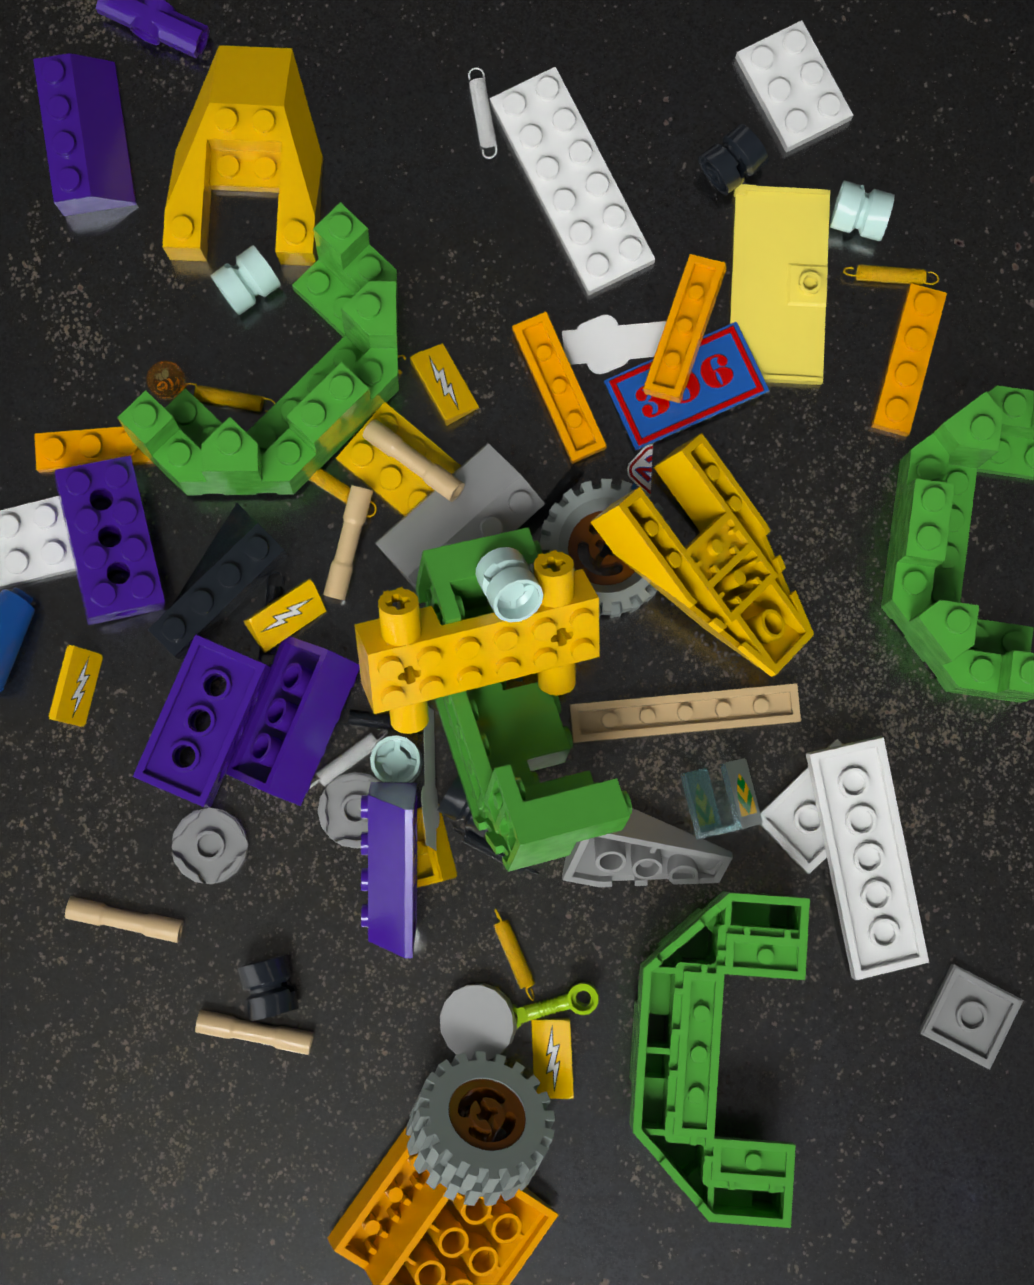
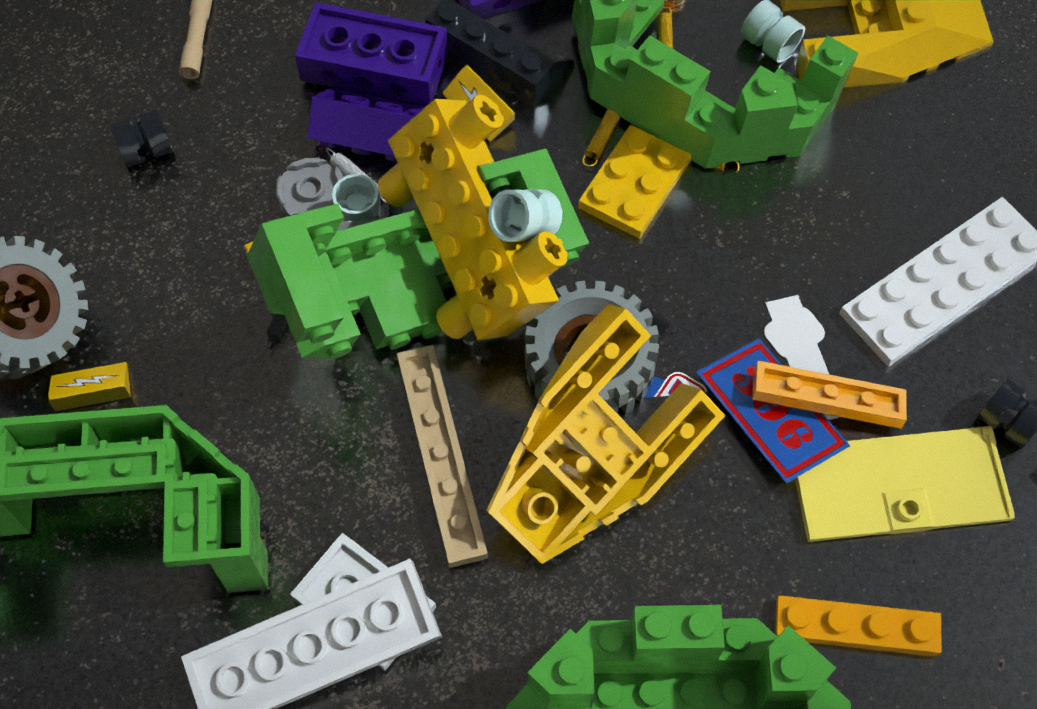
camera: 80 degrees right, 20 degrees down
light grey tile [172,808,249,884] -> none
tan piece [195,1009,314,1055] -> none
tan piece [323,485,373,600] -> none
dark purple slope [361,782,418,958] -> none
tan piece [363,419,465,502] -> none
light grey slope [375,443,545,590] -> none
yellow slope [410,343,479,426] -> none
light grey tile [440,983,517,1061] -> none
white piece [468,68,497,159] -> none
yellow piece [493,908,535,1001] -> none
light orange plate [512,312,607,464] -> none
lime brick [512,982,599,1030] -> none
light grey wedge [562,808,733,887] -> none
clear light blue piece [681,758,763,840] -> none
light aqua wheel [830,180,895,241] -> none
yellow piece [843,264,939,285] -> none

